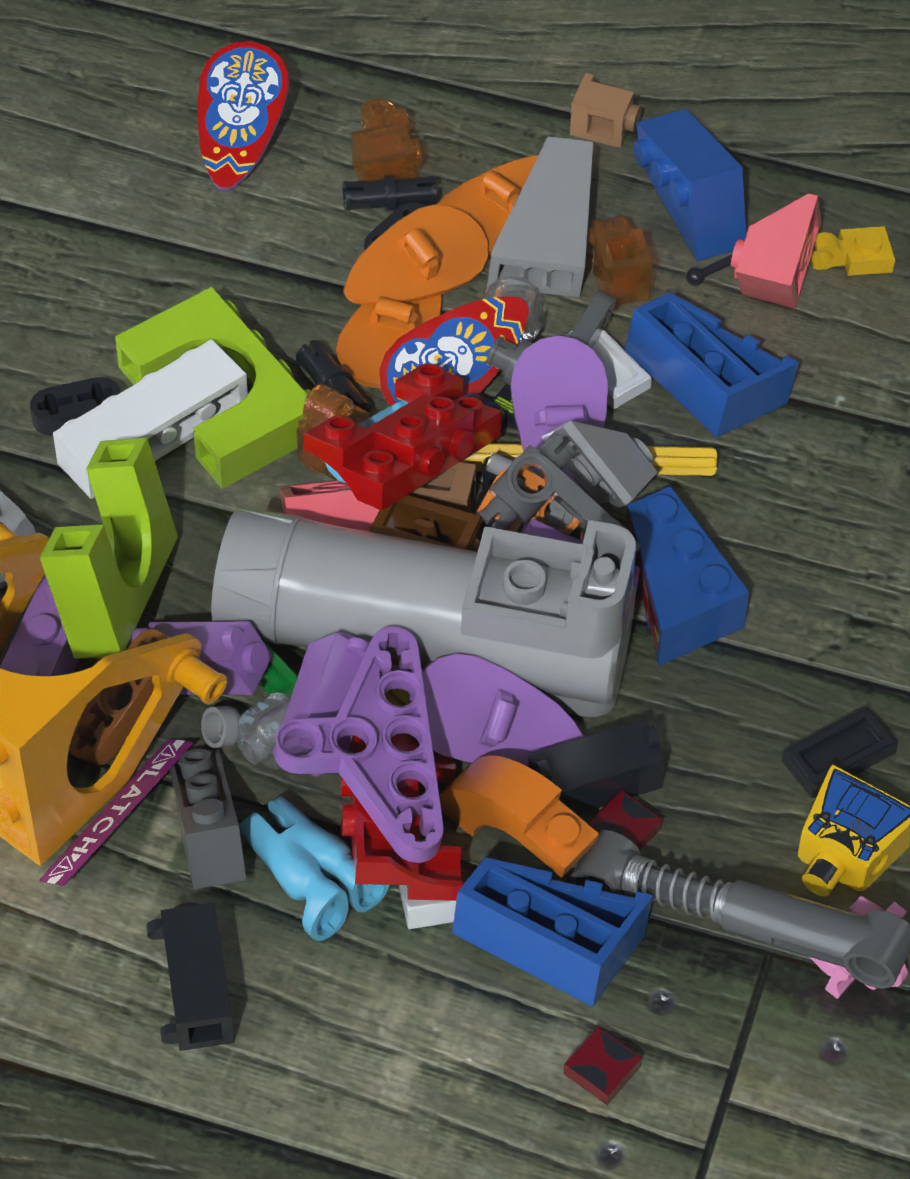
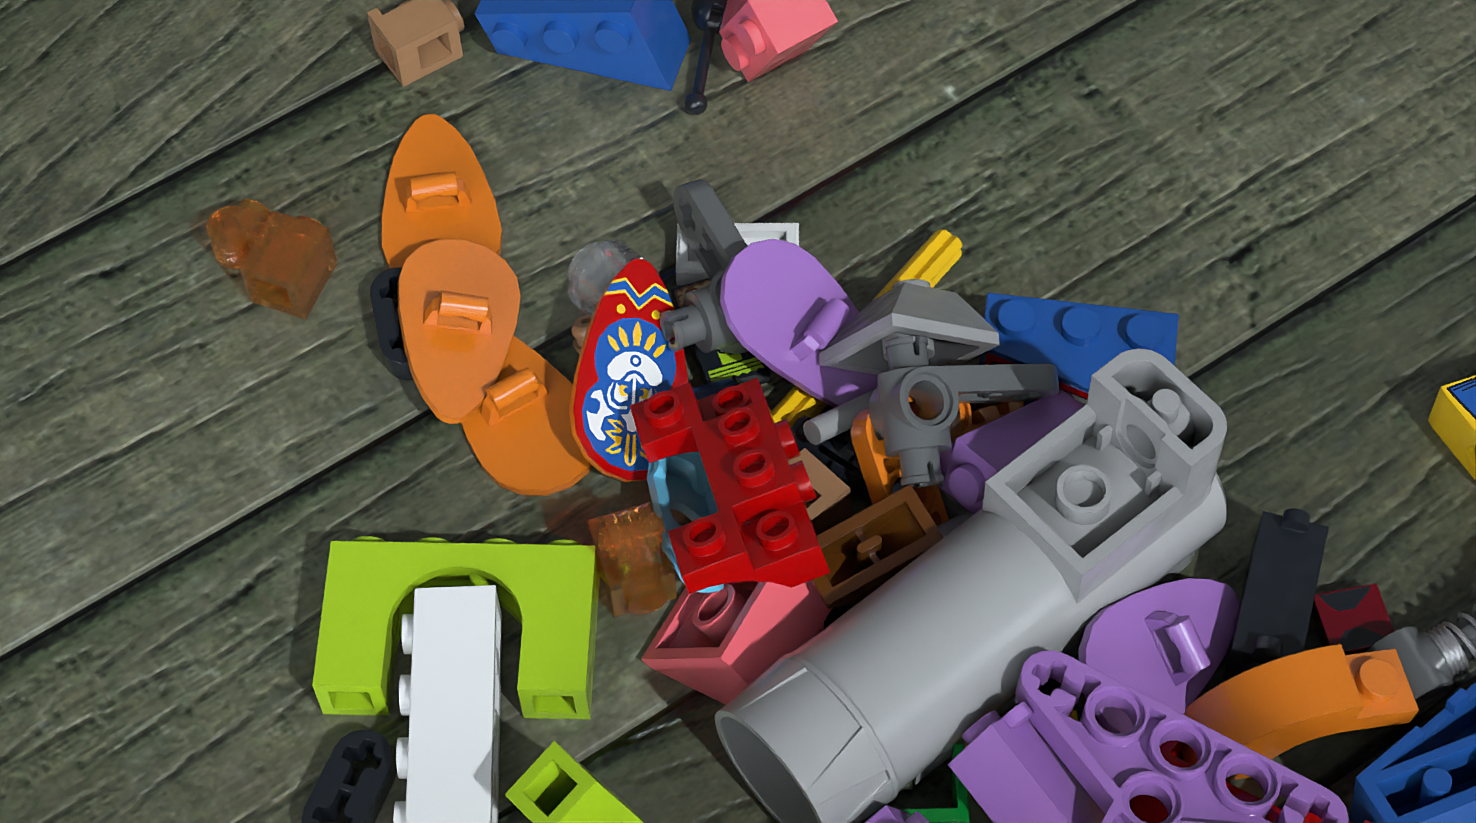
camera: 50 degrees left, 5 degrees up
shield [197,41,289,191] -> none
black pin [296,340,371,424] -> none
black pin [342,174,437,212] -> none
light grey slope [487,136,593,297] -> none
clear orange brick [587,215,652,305] -> none
blue wedge [624,293,799,438] -> none
black tile [782,706,898,798] -> none

